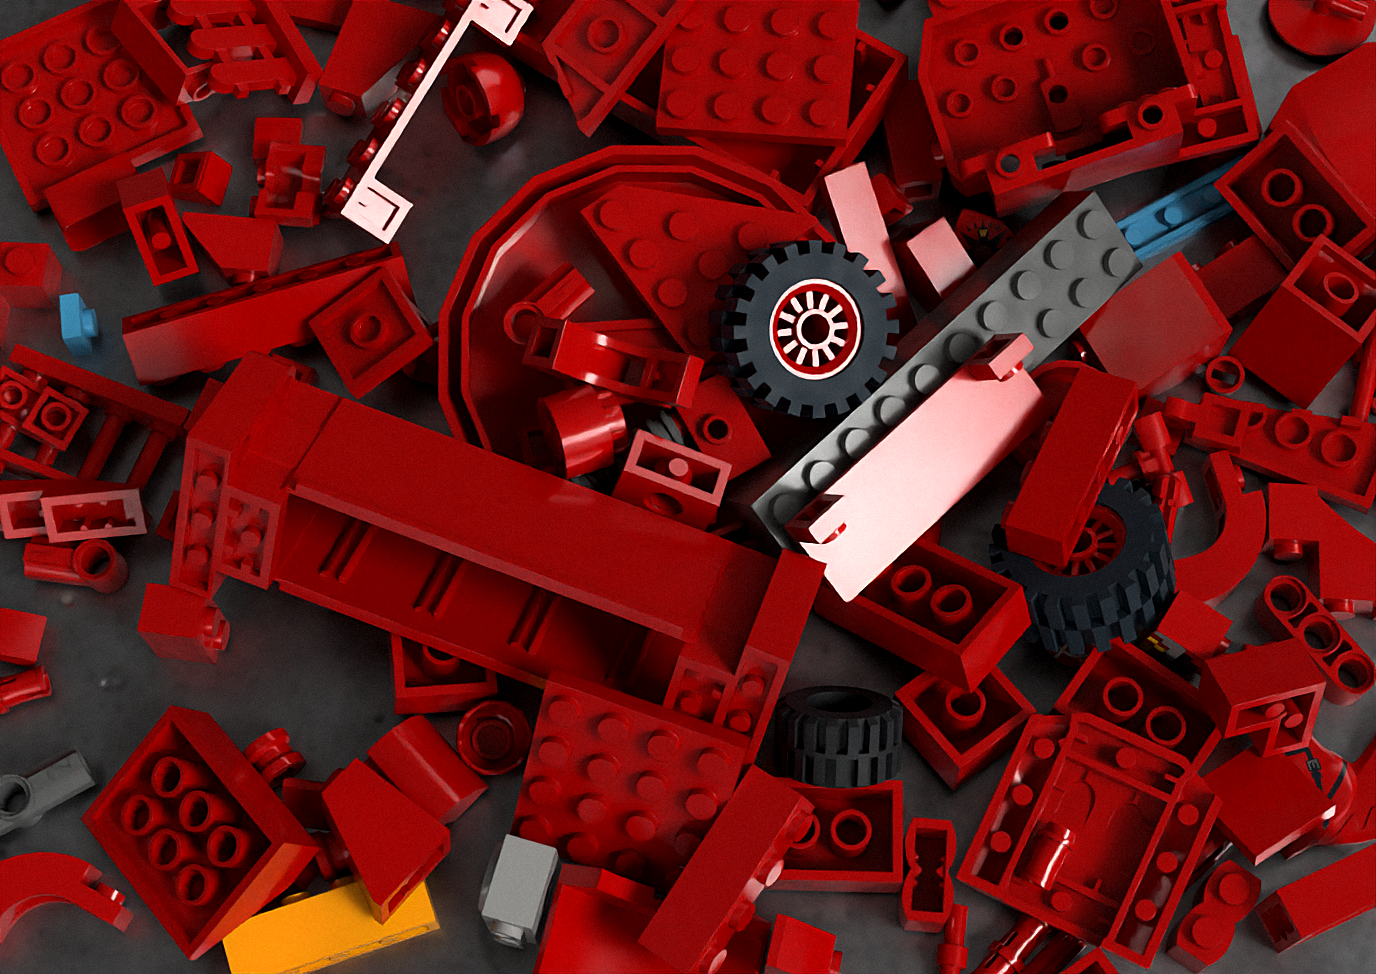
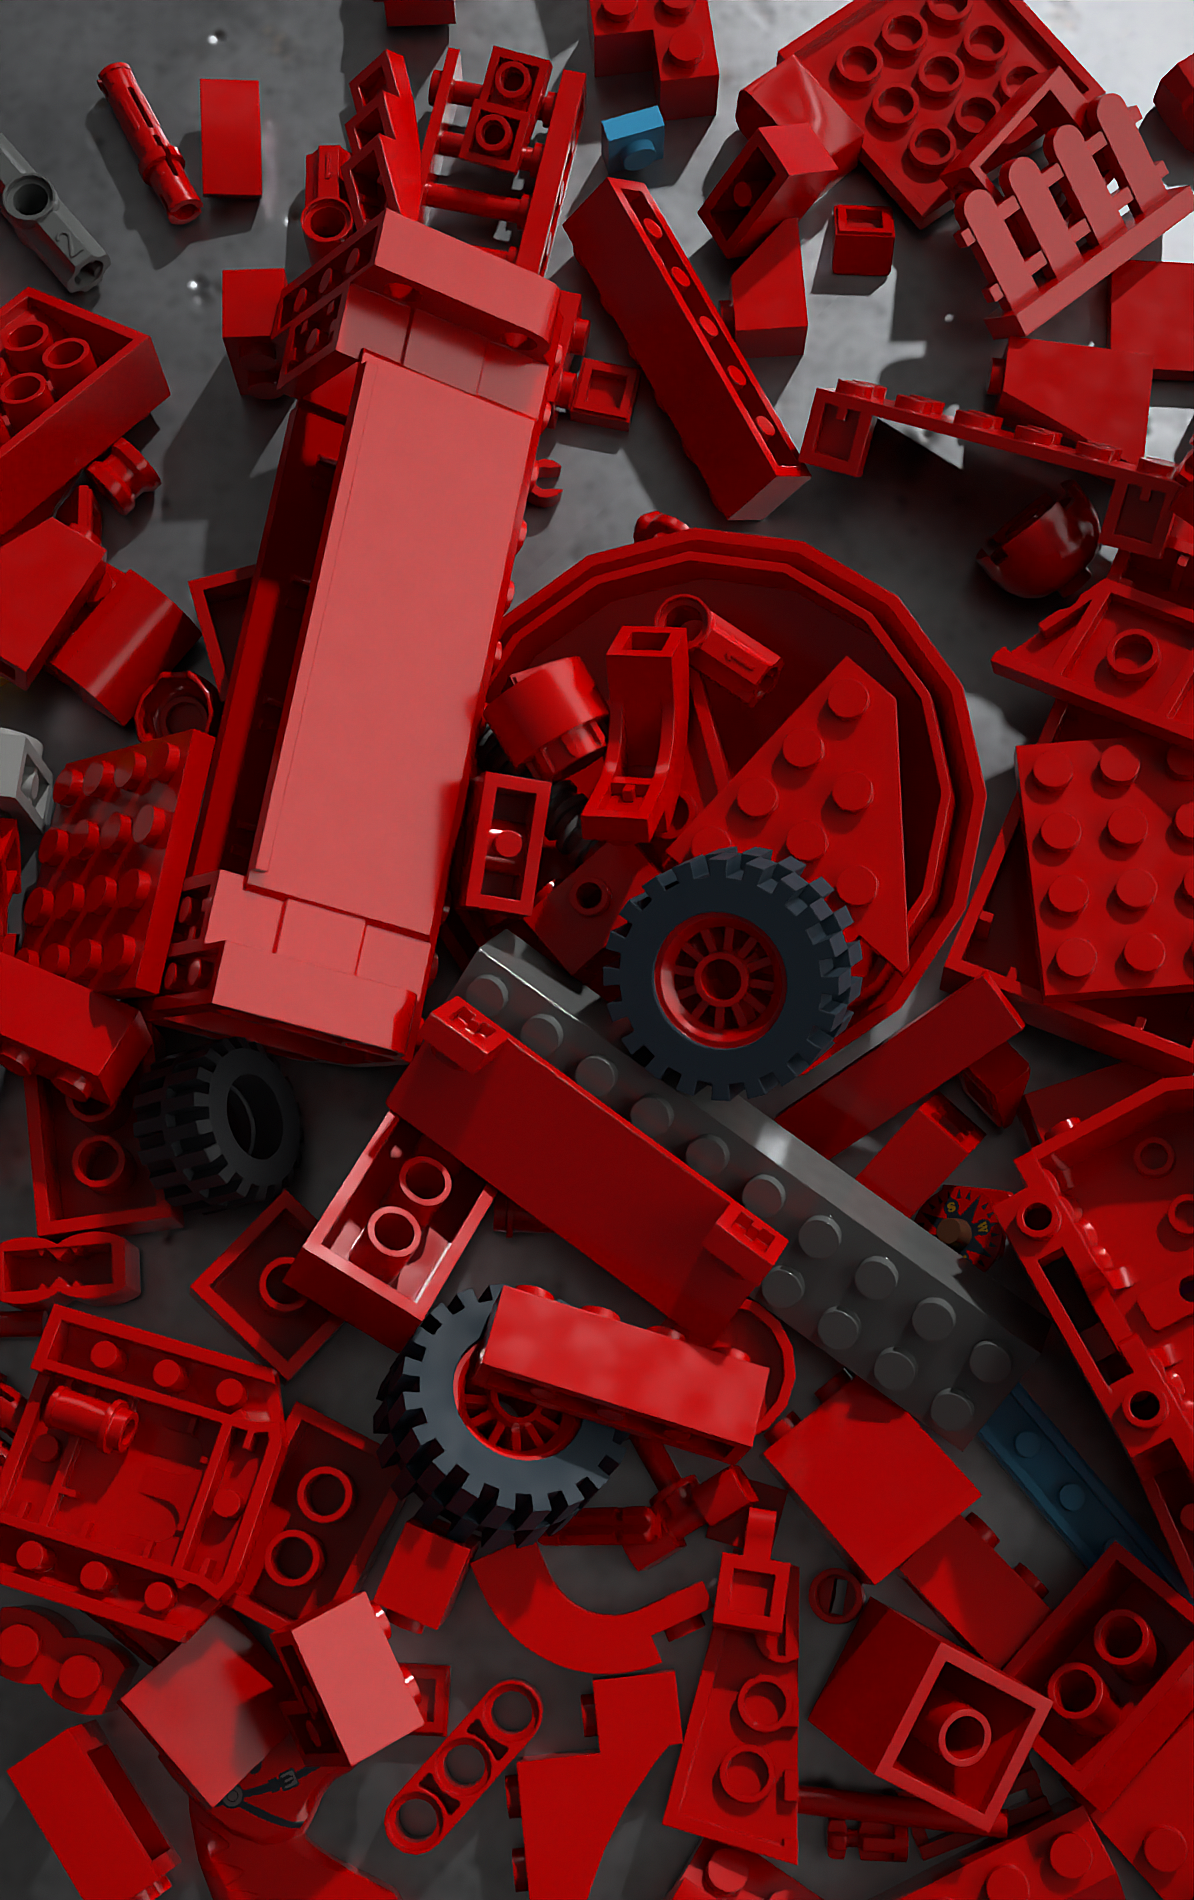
camera: 80 degrees right, 5 degrees up
red cylinder [249,142,327,228] -> none
red tile [252,117,304,166] -> none
red bracket [308,266,436,399] -> none

